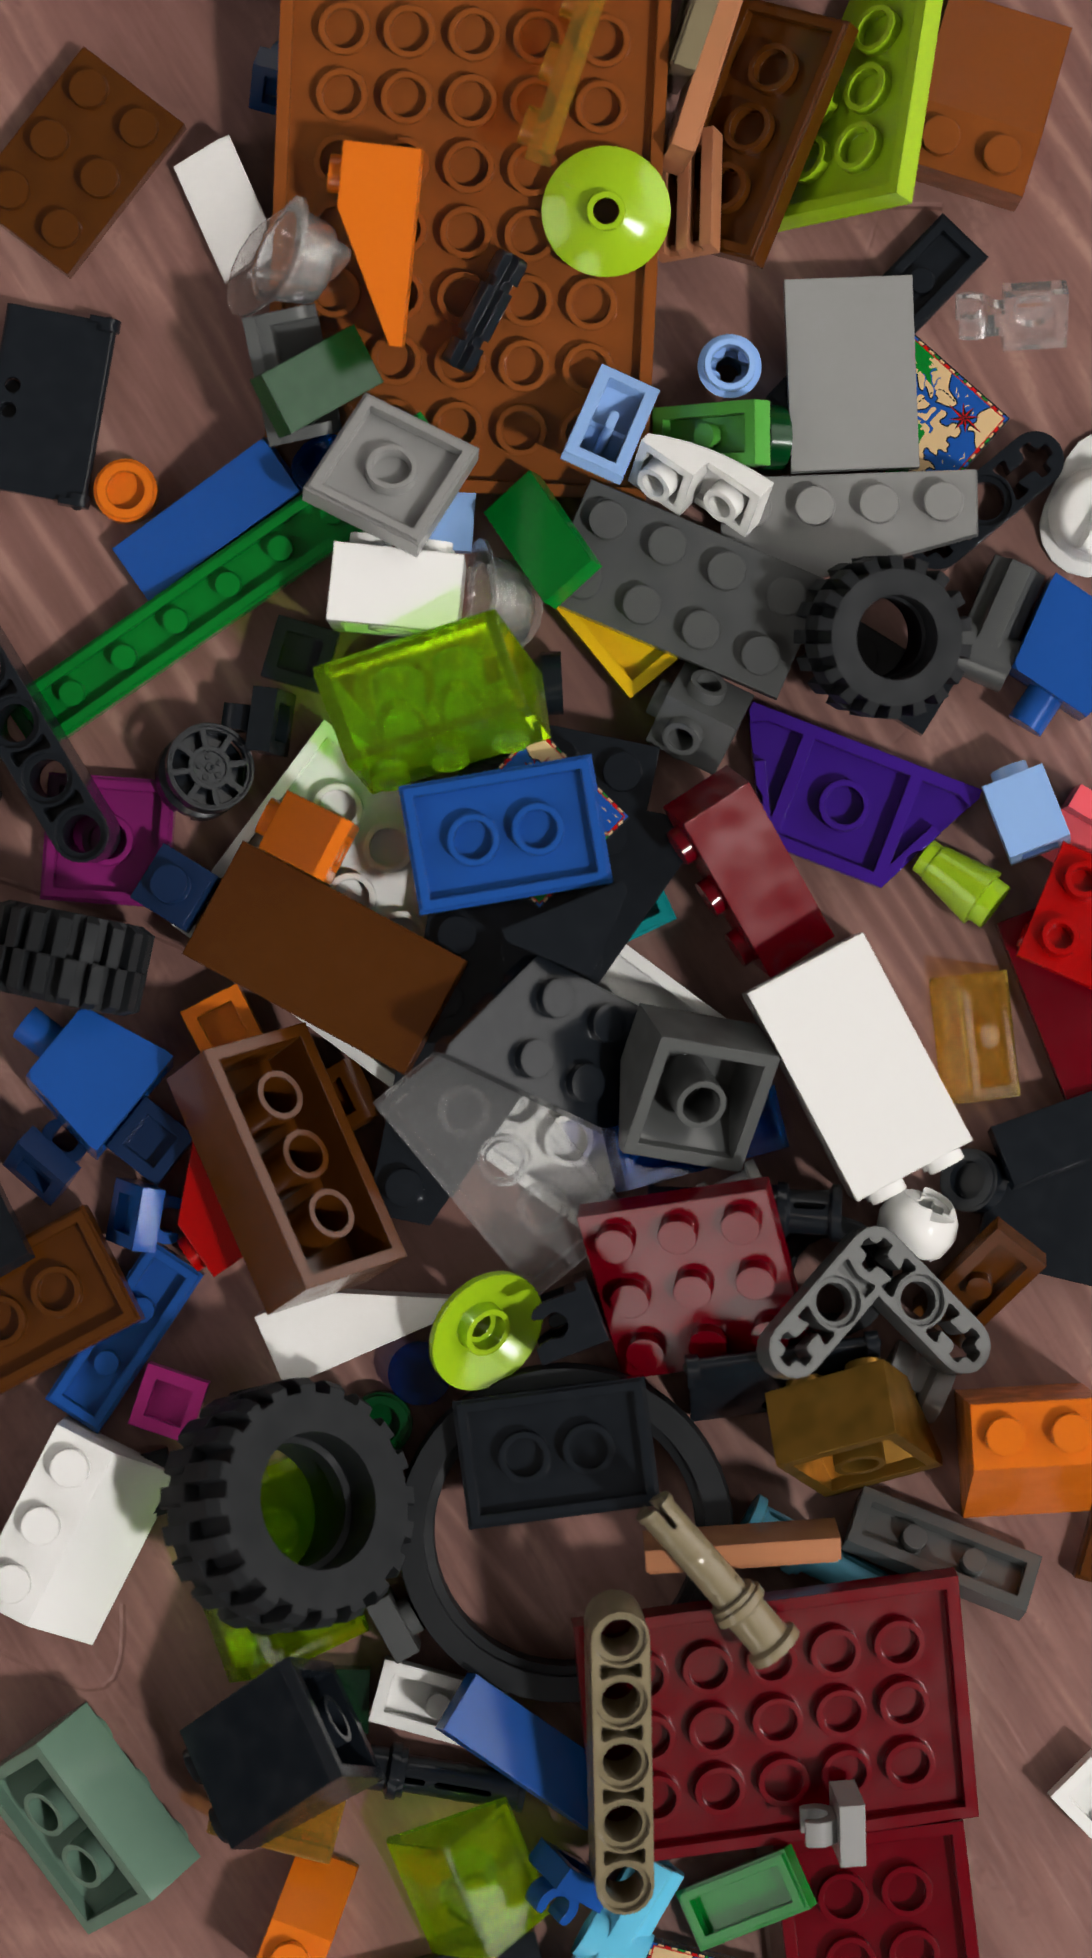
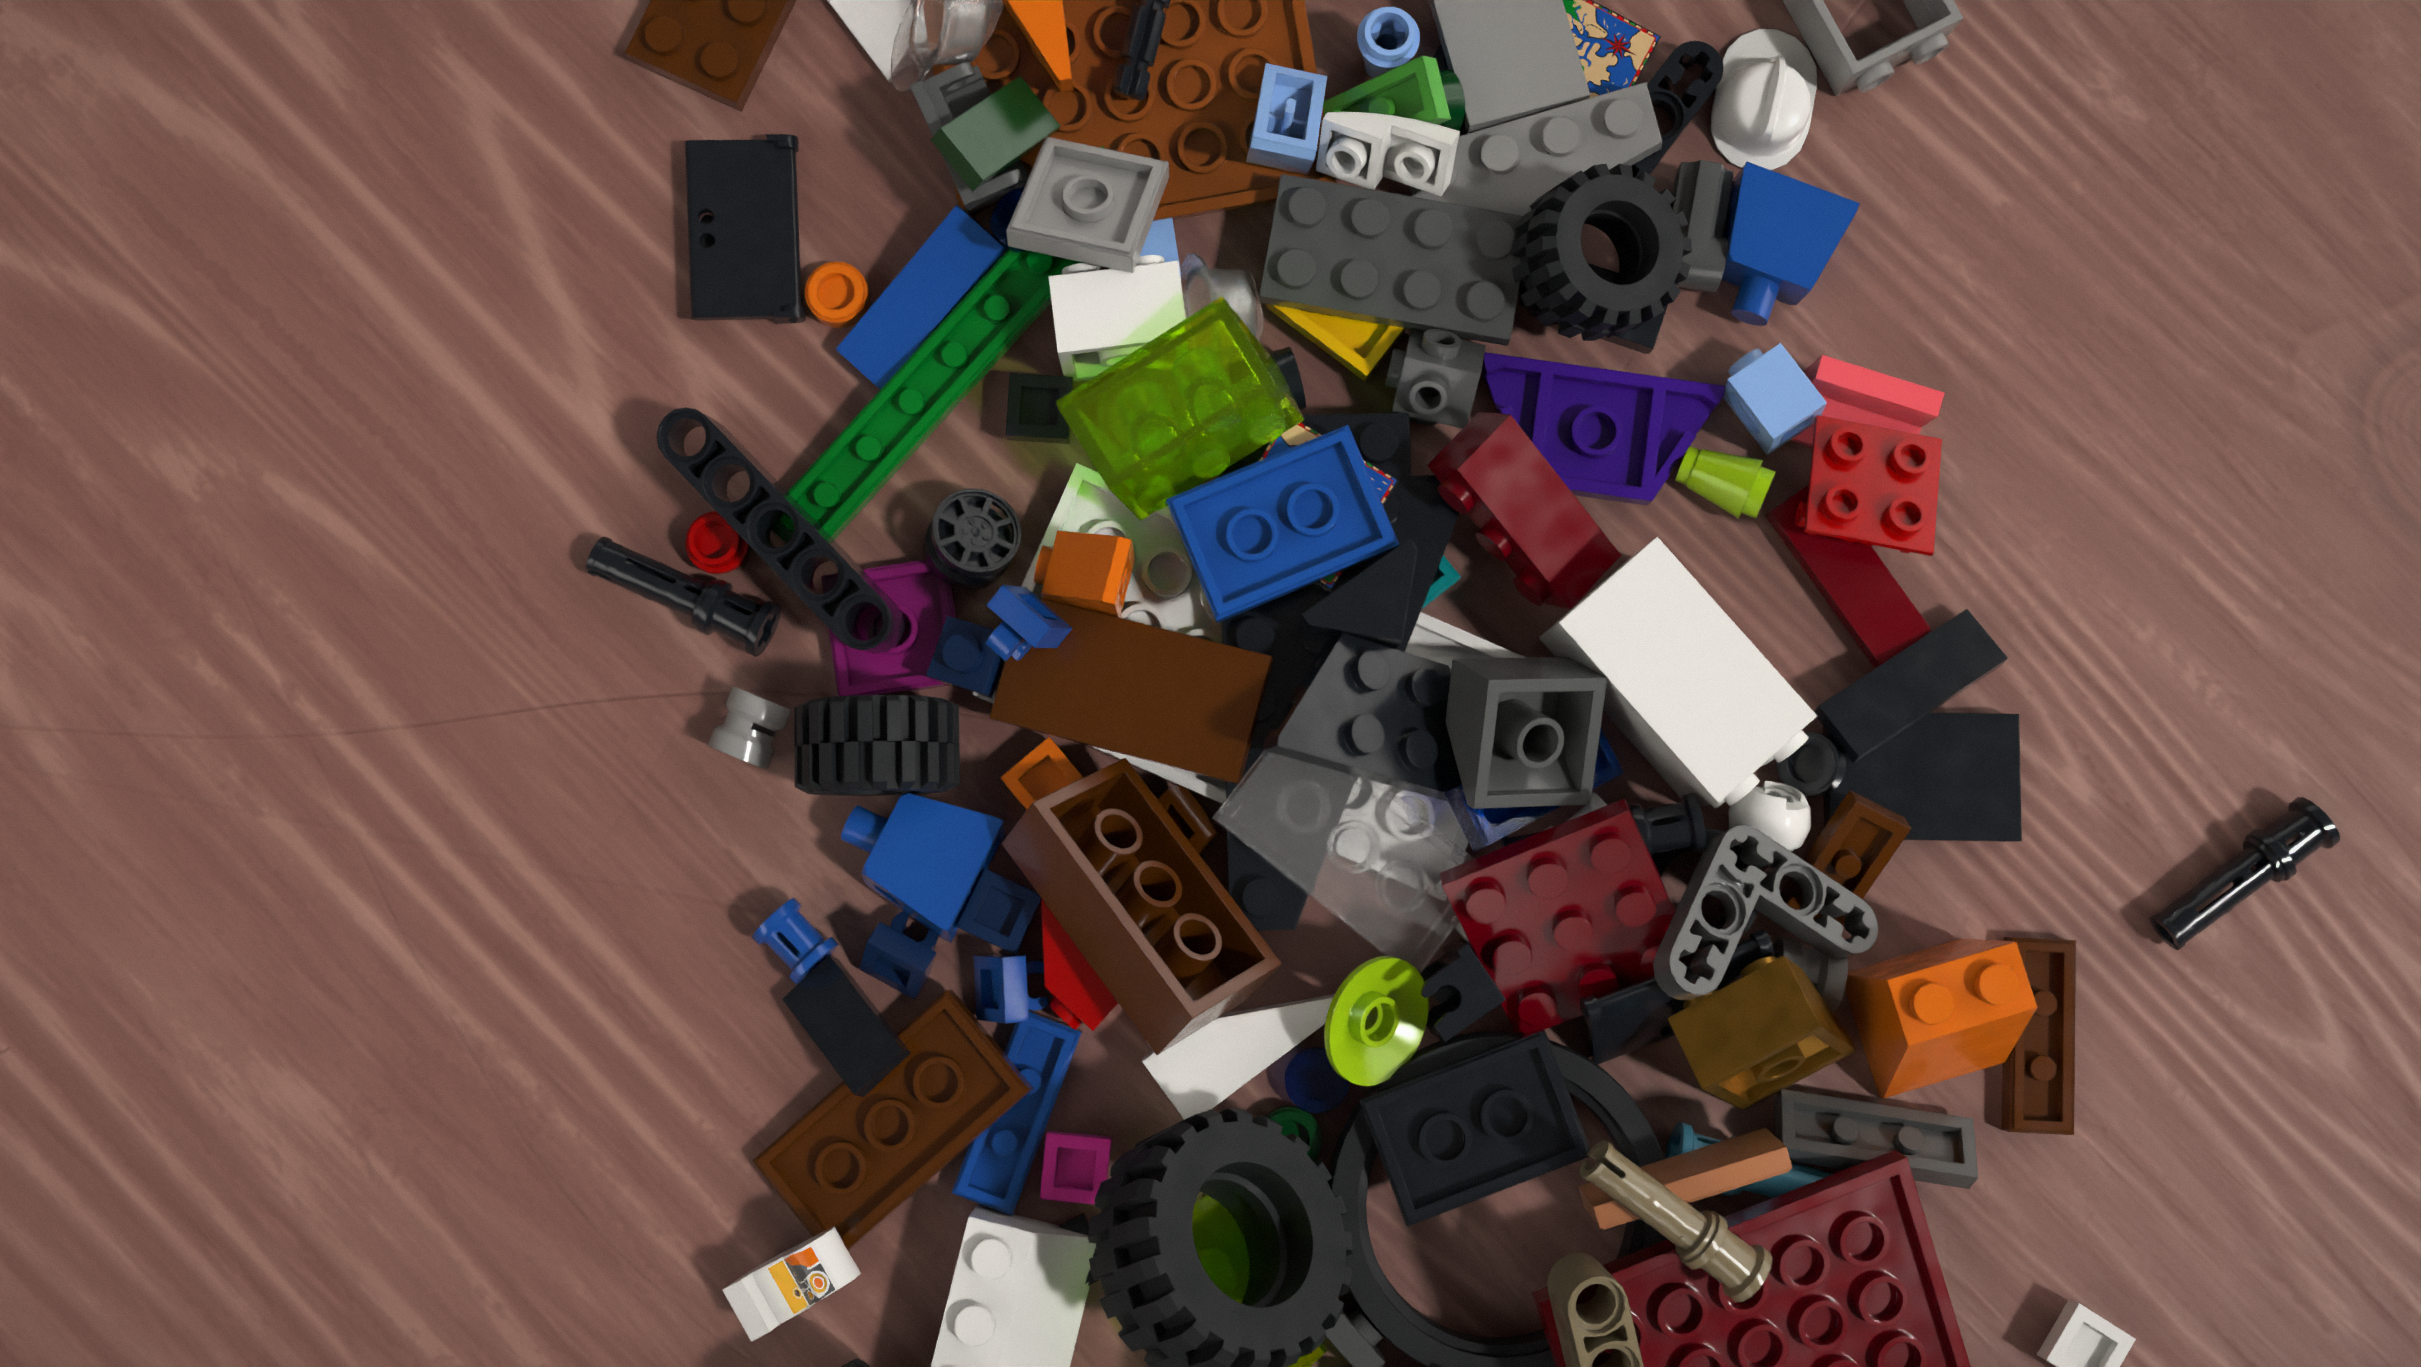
camera: 20 degrees left, 5 degrees down
black tile [221,685,296,758] -> none
green tile [483,470,602,609] -> none
clear yellow slope [929,970,1021,1104] -> none
none -> blue tile [985,585,1073,661]

